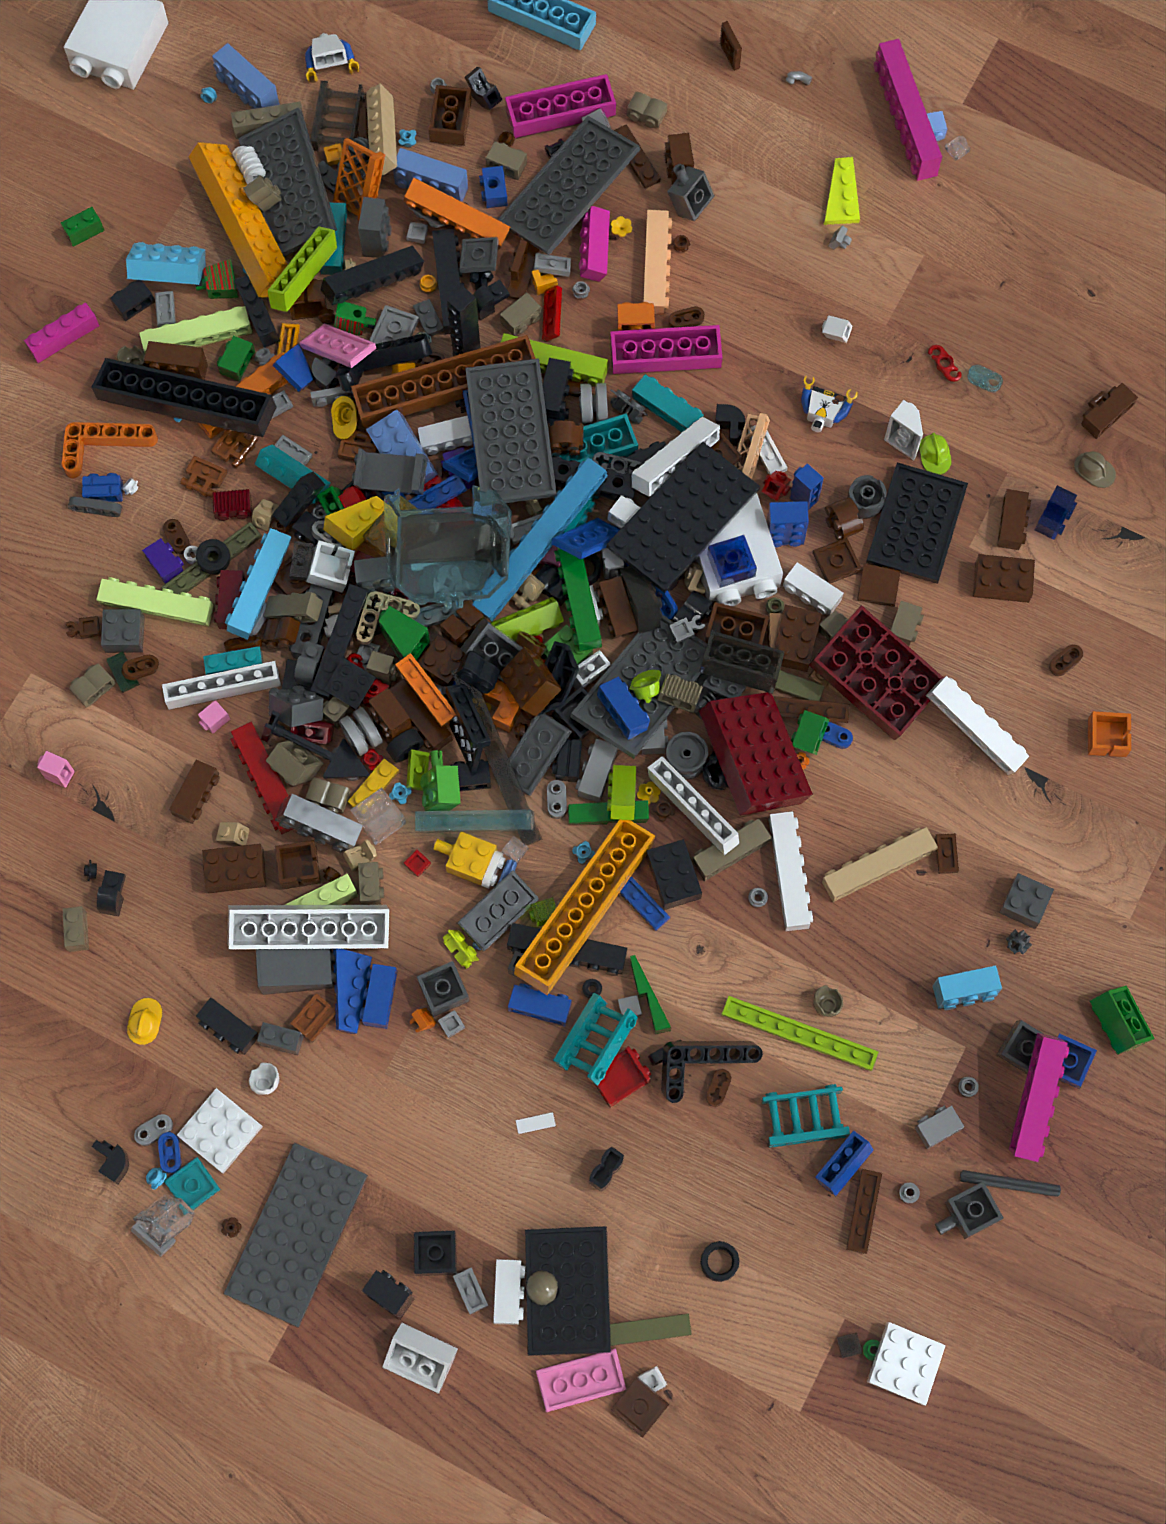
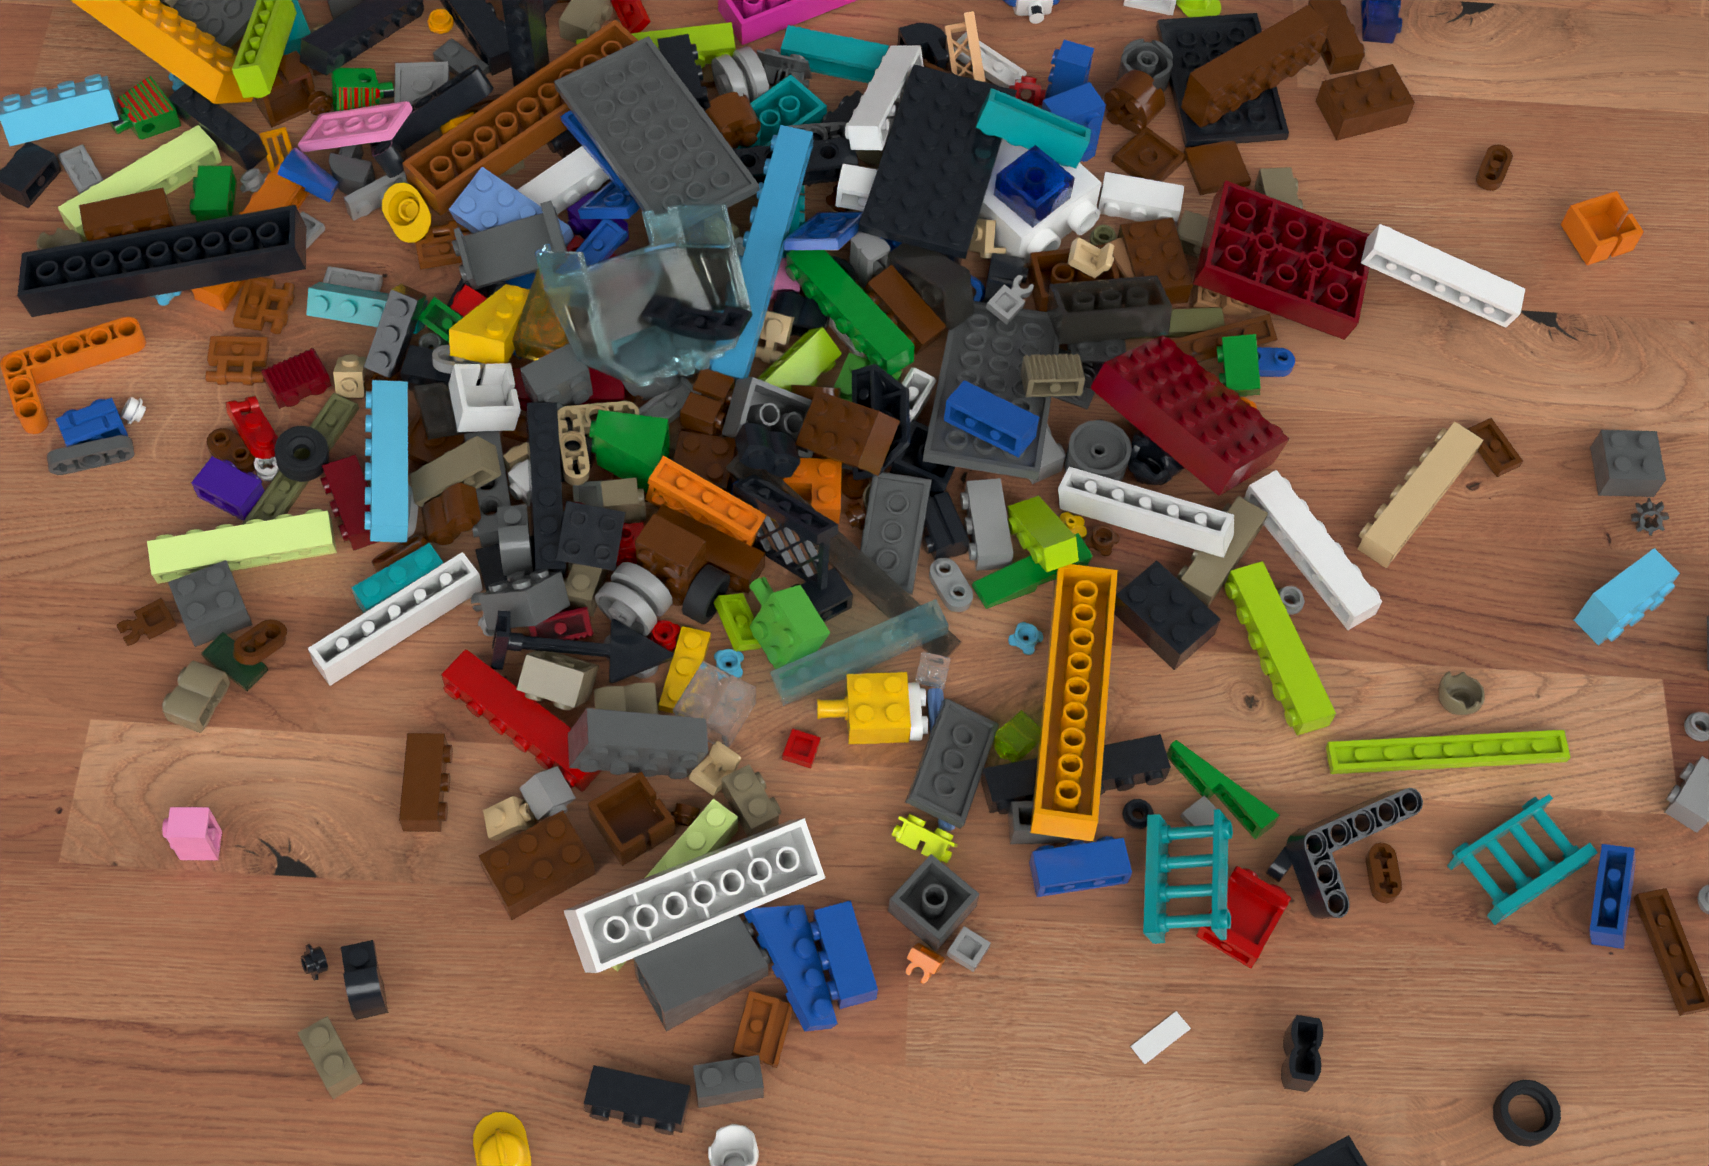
camera: 30 degrees left, 10 degrees down
bright pink brick [198,700,230,734] -> none
blue tile [620,876,670,931] -> none
lime piece [629,669,661,703] -> none
none -> red plate [226,396,278,459]
none -> light grey brick [519,766,576,820]
none -> black slope [642,295,753,341]
none -> teal brick [976,88,1091,169]
none -> tan bracket [1067,237,1114,278]
none -> reddish brown brick [1181,5,1329,128]
none -> lime brick [1225,561,1336,736]

